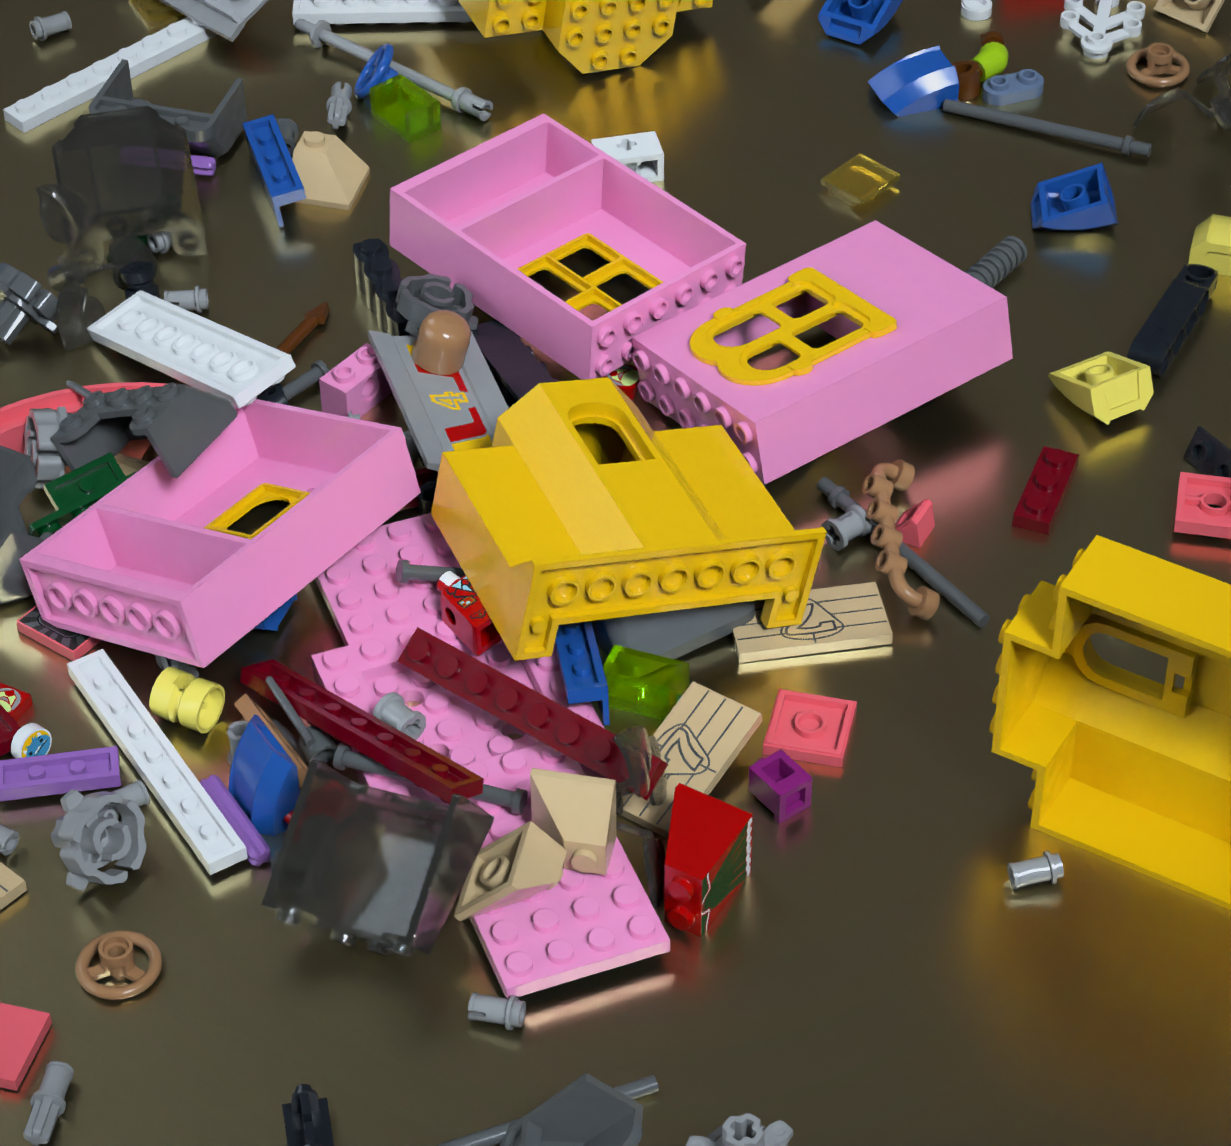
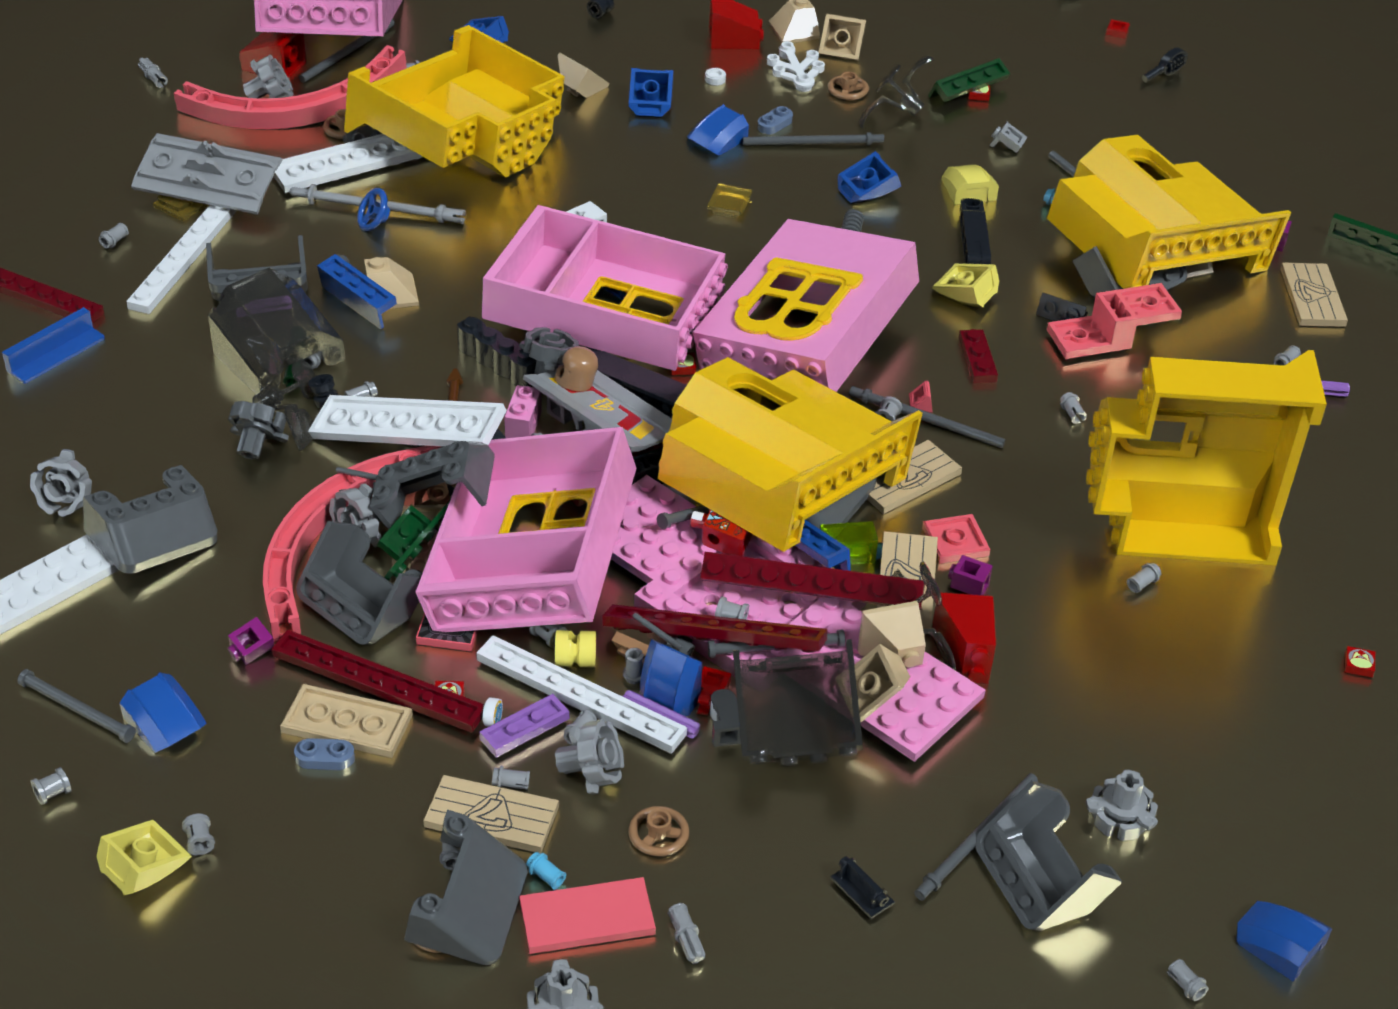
camera: 30 degrees left, 0 degrees up
light grey axle [326,82,352,129] -> none
clear neon green panel [370,74,441,143] -> none
light grey pin [468,992,526,1031] -> none
medium nougat bar [862,459,940,621] -> none
piece [952,31,1009,101] -> none

